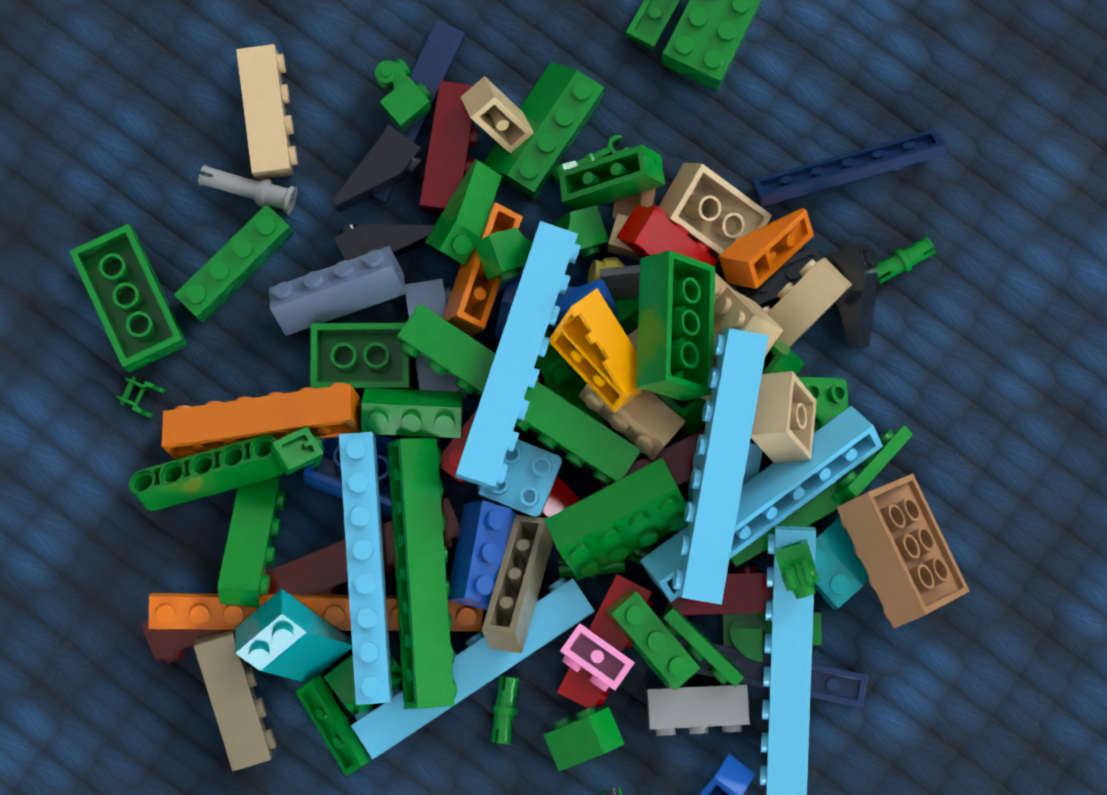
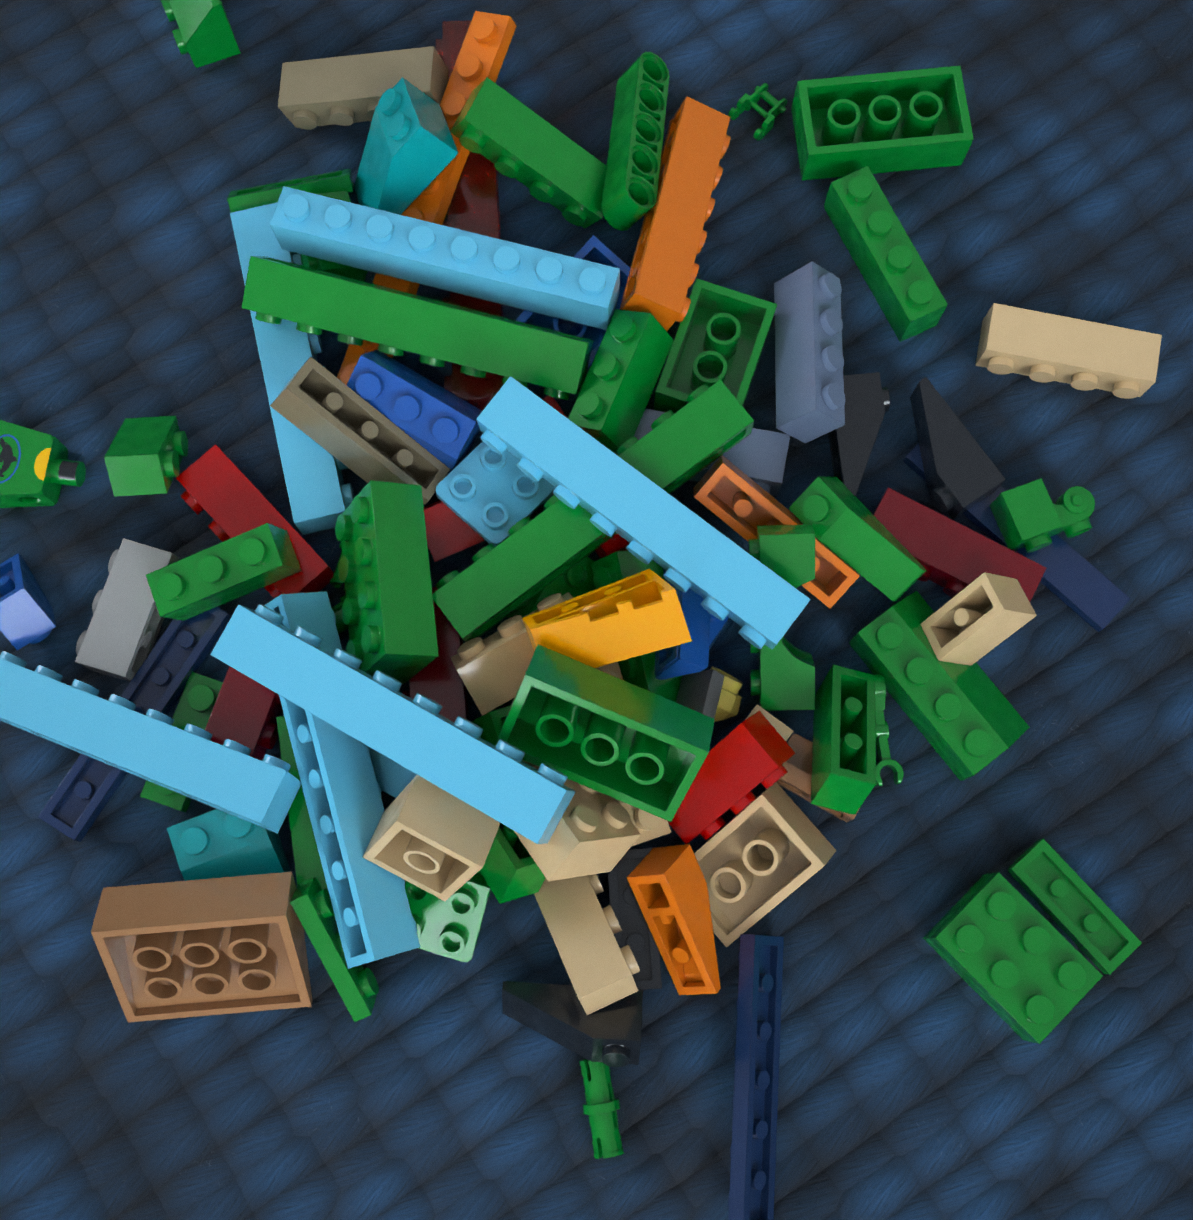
camera: 110 degrees right, 5 degrees down
light grey pin [198,165,297,215] -> none
green bracket [271,426,324,475] -> none
green pin [490,676,520,745] -> none
bright pink brick [560,623,635,692] -> none
green plate [661,603,744,687] -> none
green tile [729,628,763,662] -> none
green brick [774,538,820,599] -> none

